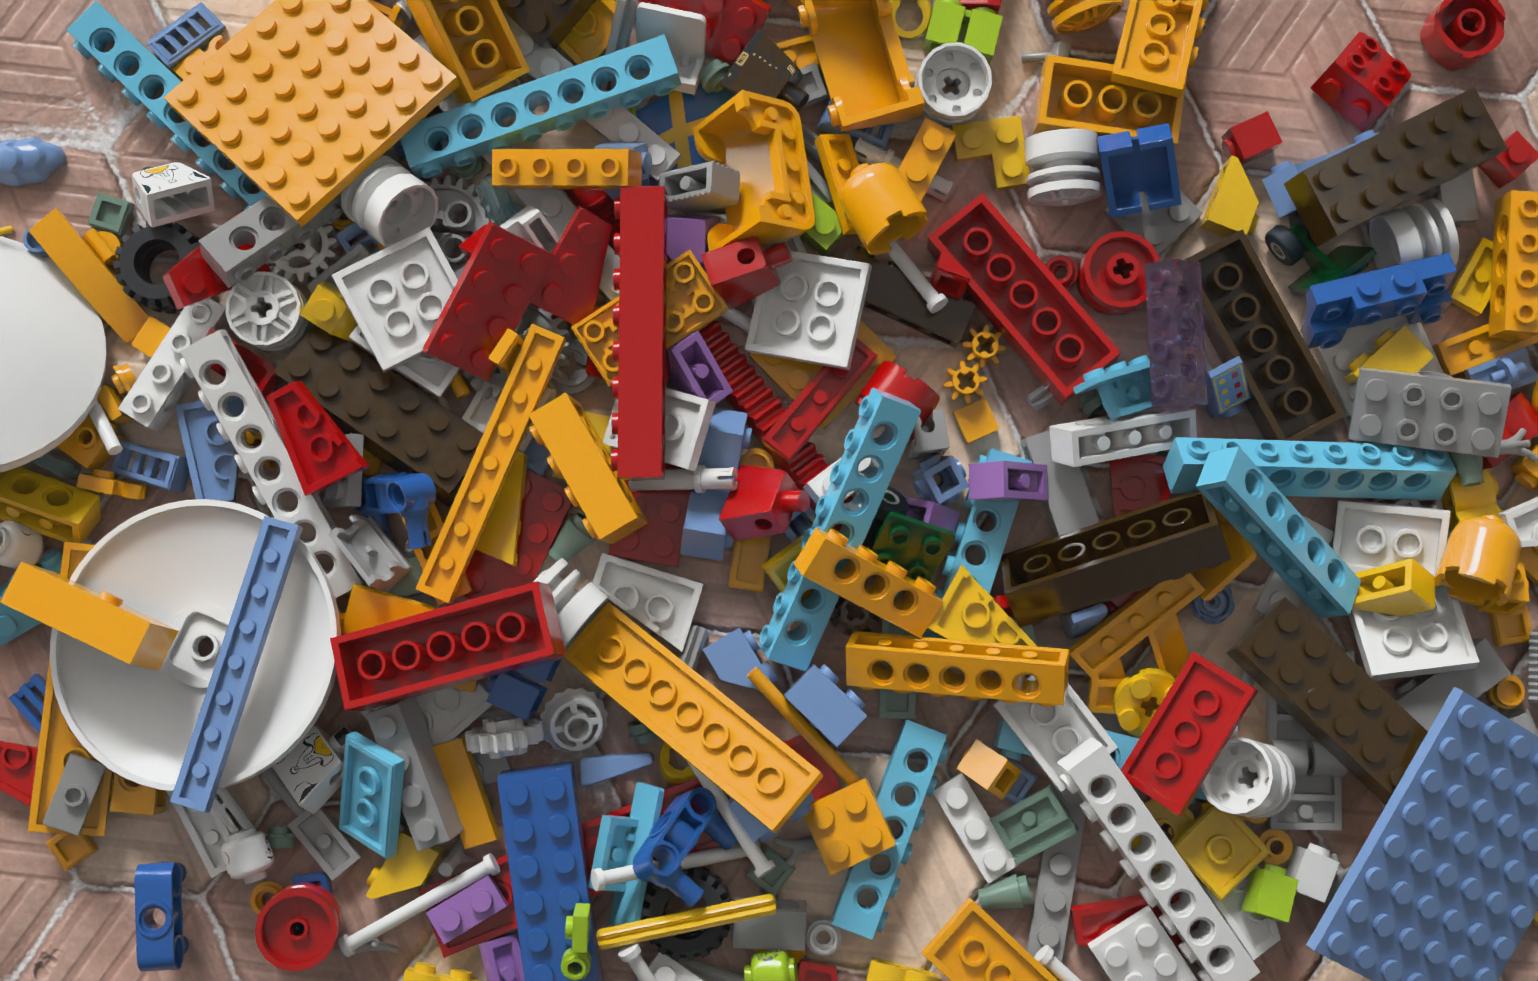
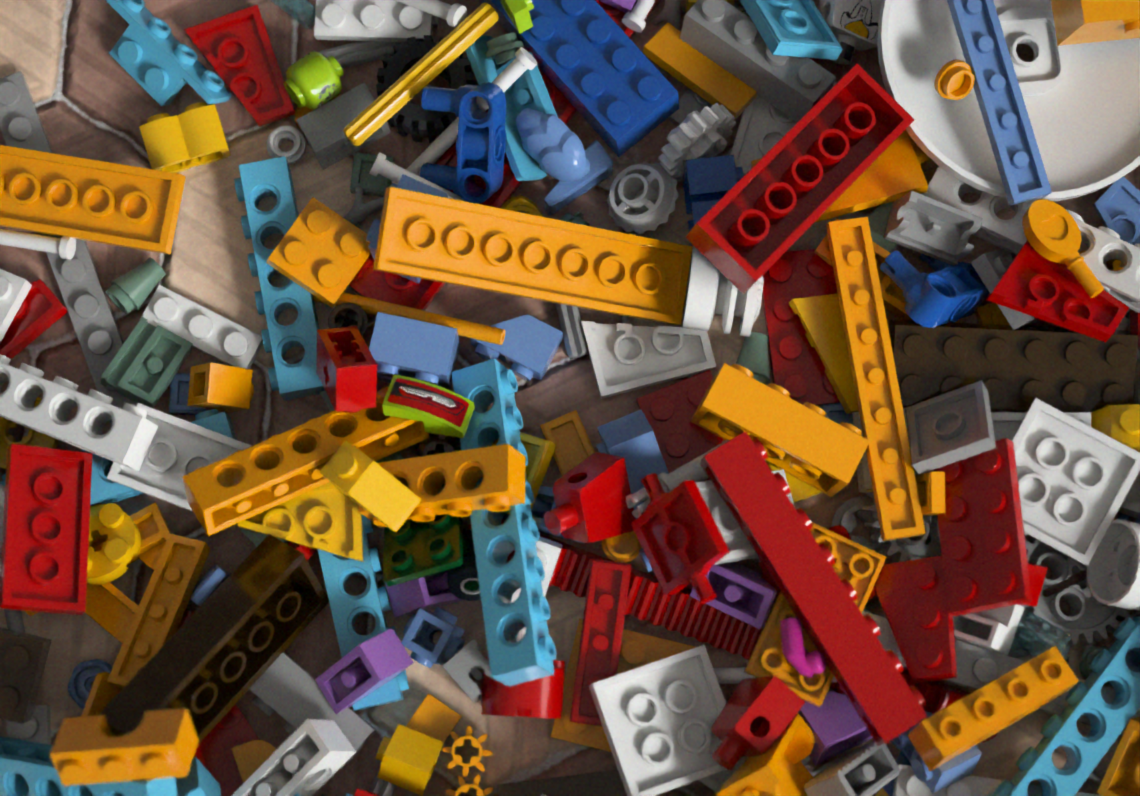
camera: 150 degrees right, 5 degrees down
none -> light orange arch [50,708,198,786]
none -> light orange tile [232,740,276,783]
none -> red brick [316,326,377,413]
none -> yellow slope [319,440,421,533]
none -> dark brown cone [328,303,368,337]
none -> yellow brick [375,724,444,796]
none -> slope [382,374,475,438]
none -> sand green plate [485,33,524,65]
none -> medium blue arm [516,108,590,182]
none -> red plate [631,473,730,604]
none -> dark pink arm [780,618,826,677]
none -> light grey plate [906,380,996,475]
none -> light orange plate [934,60,974,100]
none -> light orange piece [1022,199,1104,298]

